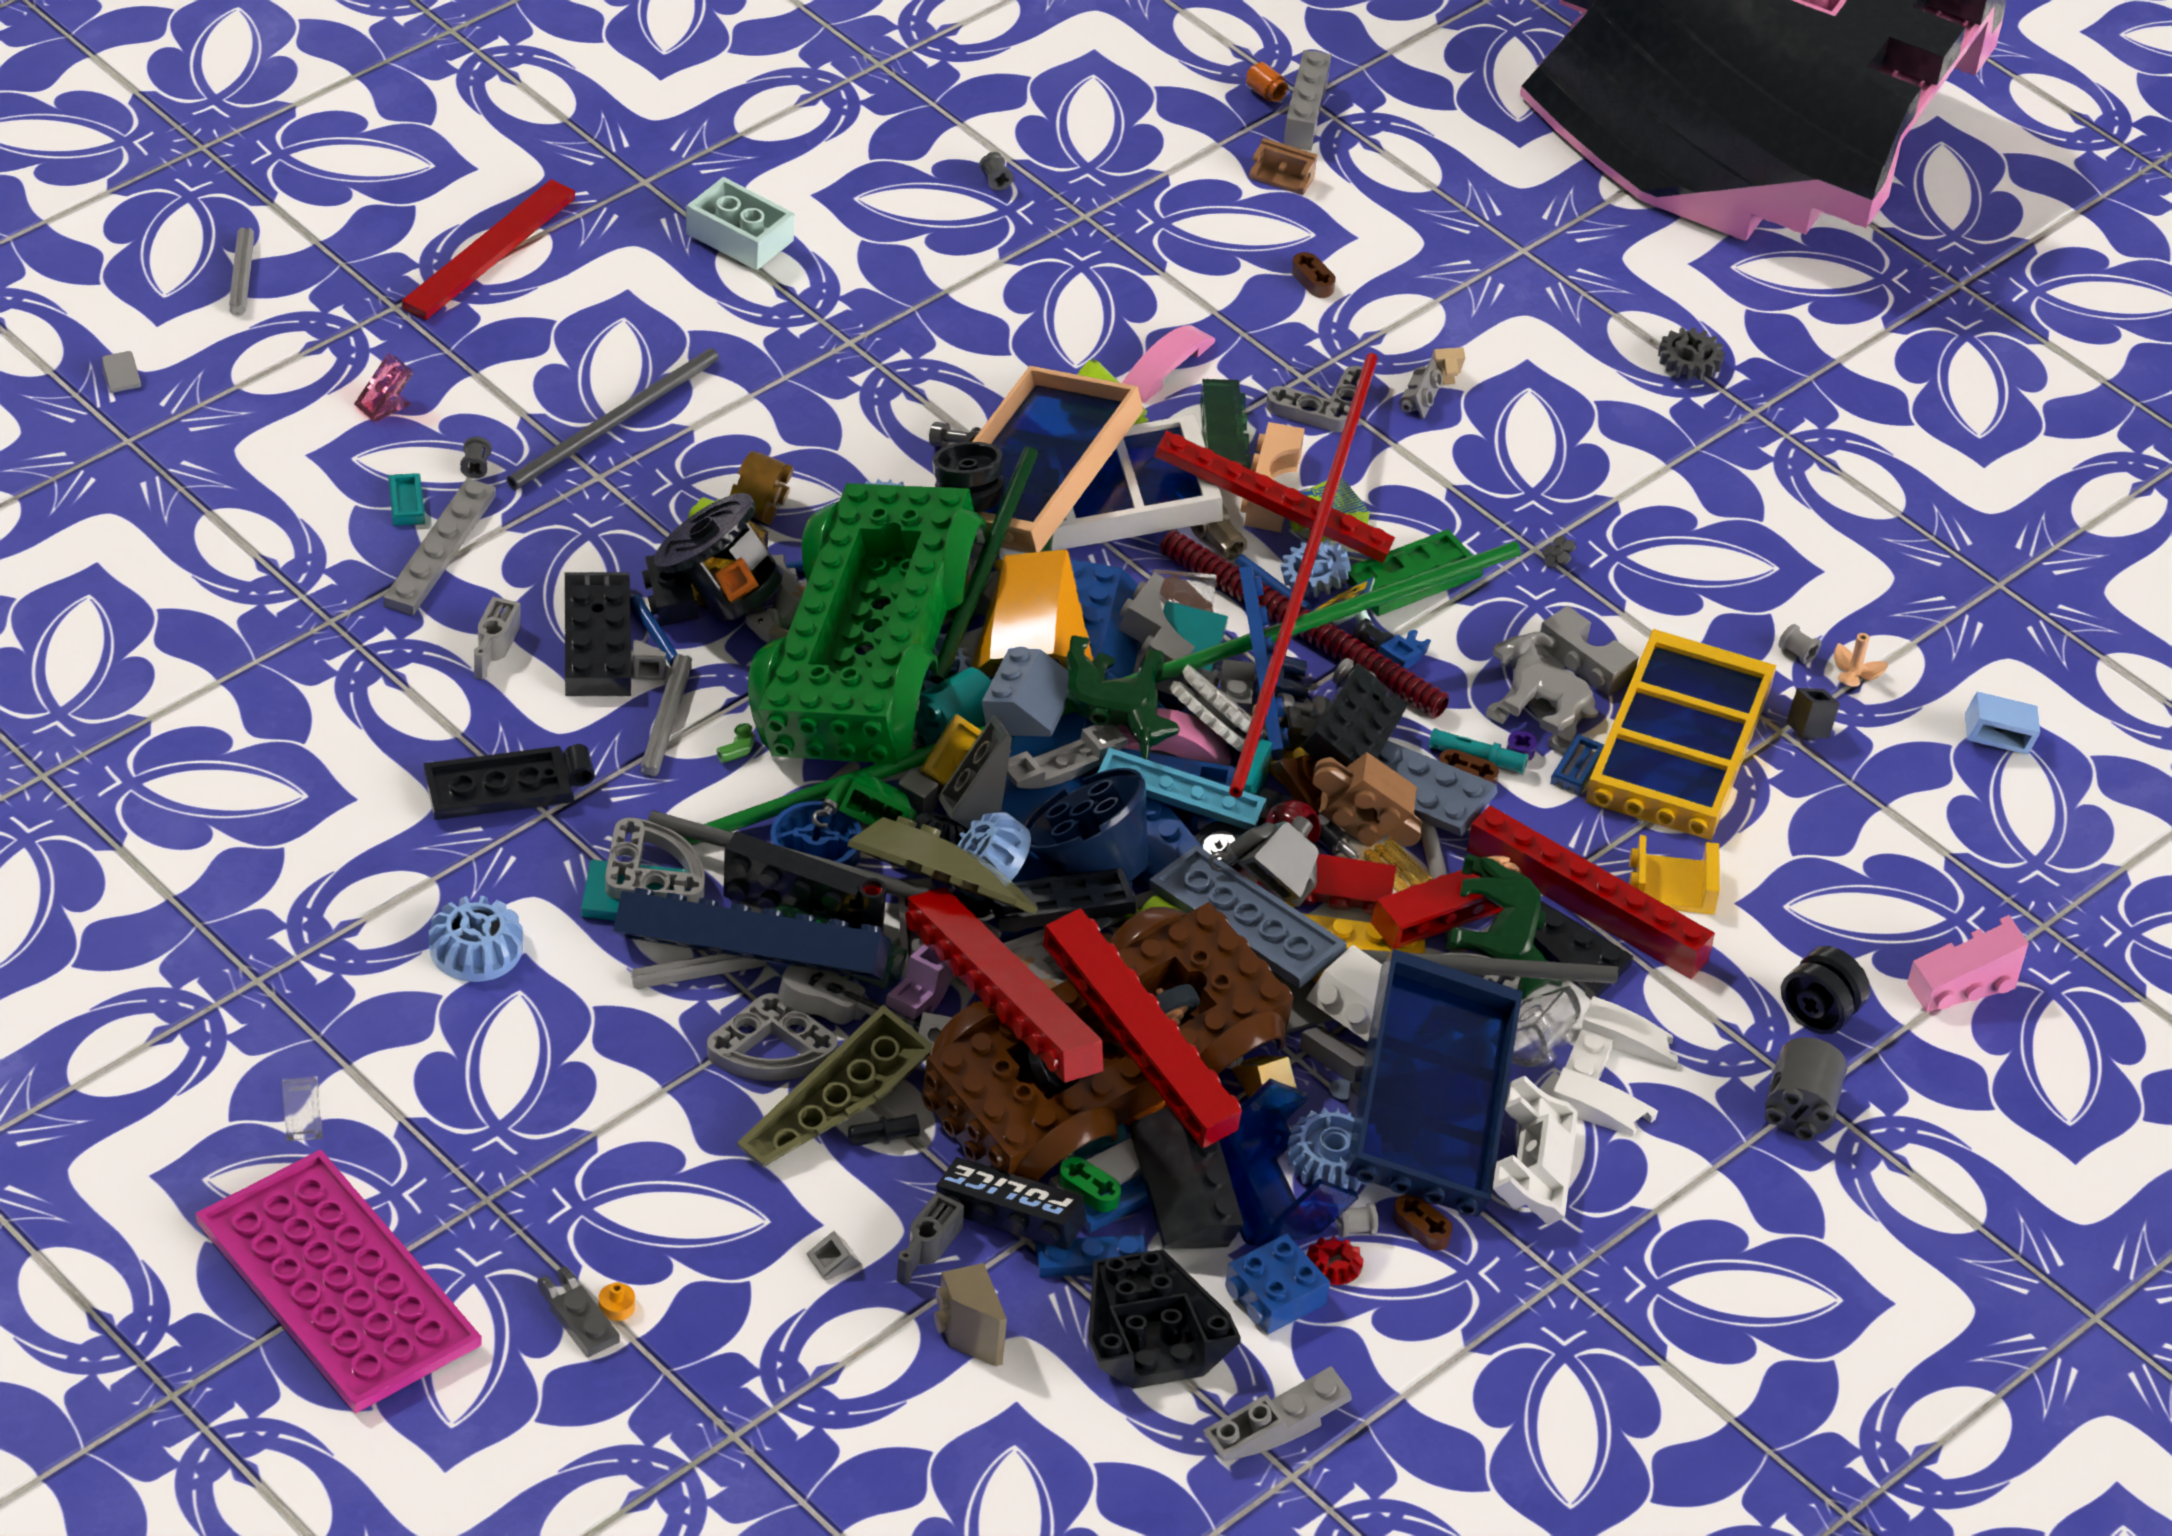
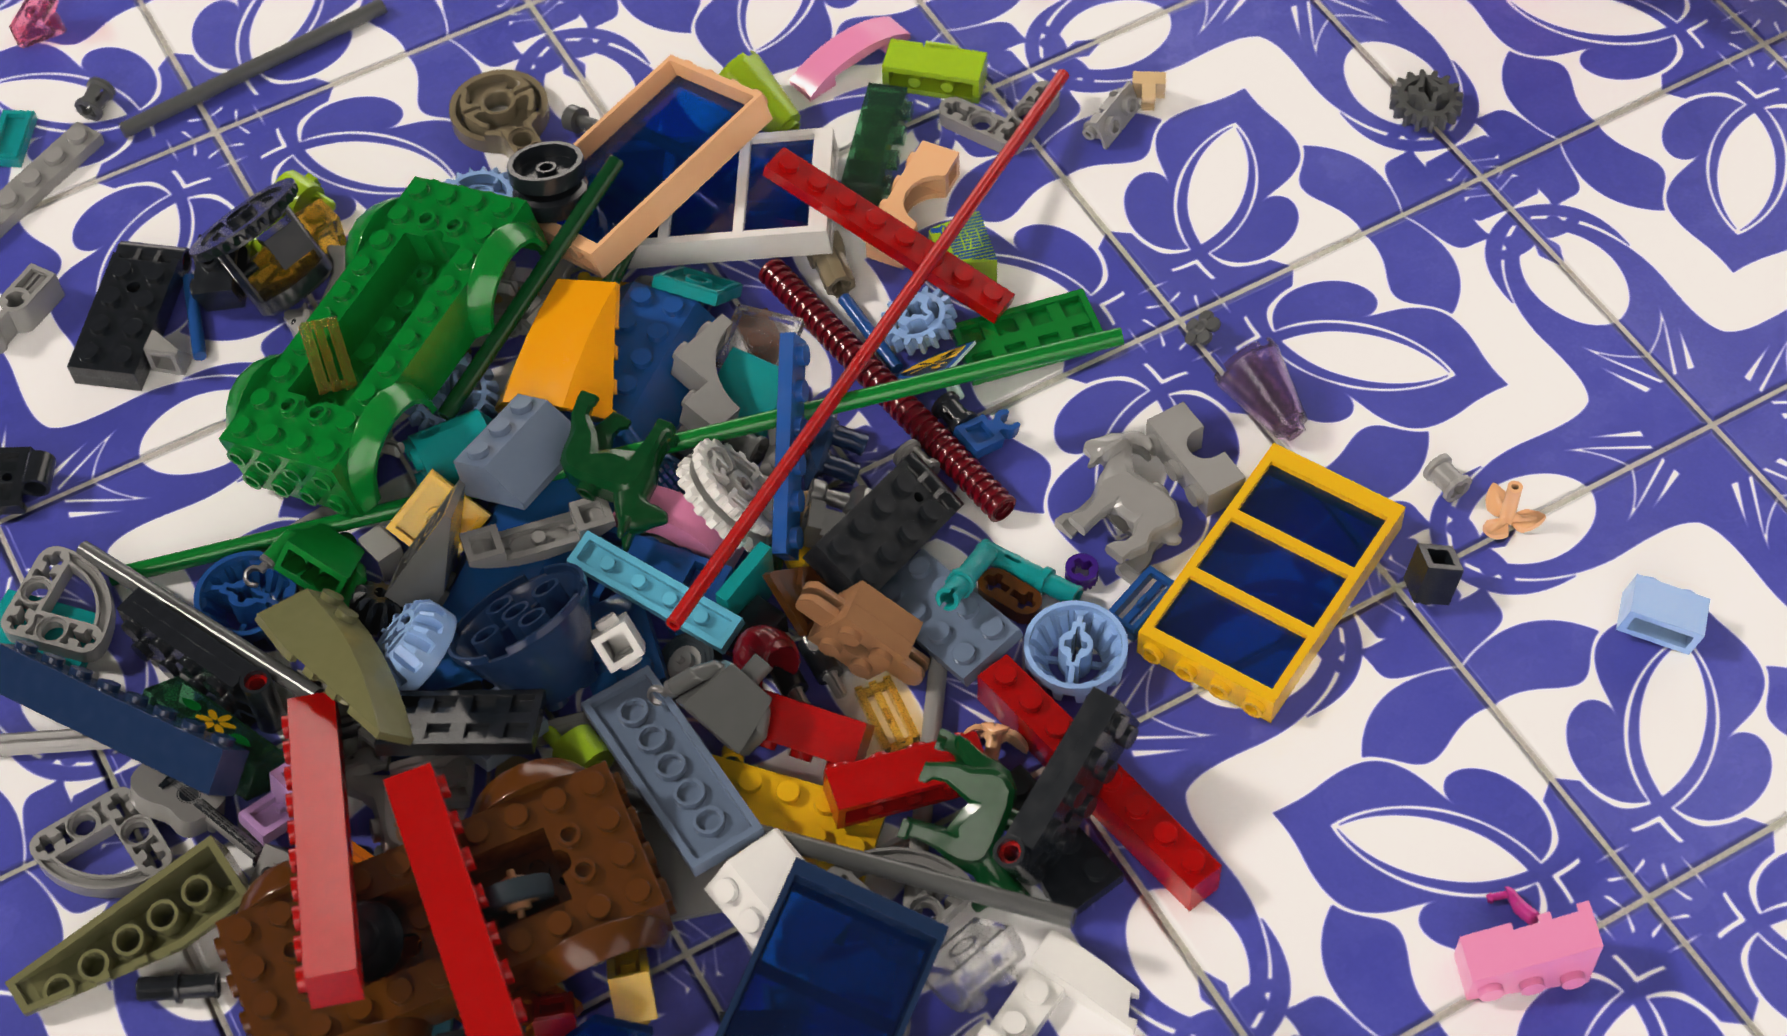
camera: 20 degrees right, 10 degrees up
light grey axle [641,654,692,777] -> none
orange tile [714,557,759,603] -> none
bright green arm [716,723,756,764] -> none
pearl gold brick [730,451,794,525] -> none
light grey slope [1299,1026,1366,1082] -> none
sand blue piece [1329,1079,1352,1102] -> none
yellow panel [1629,835,1720,915] -> none
black wheel [1780,946,1870,1034] -> none
none -> clear yellow tile [298,316,357,395]
none -> dark tan beam [449,69,550,158]
none -> white brick [591,611,646,674]
none -> teal tile [651,265,743,306]
none -> lime piece [882,38,987,104]
none -> teal pin [935,541,998,611]
none -> black hinge [993,686,1140,886]
none -> light blue gear [1023,600,1128,703]
none -> clear purple cone [1214,338,1308,441]
none -> dark pink piece [1486,886,1540,925]

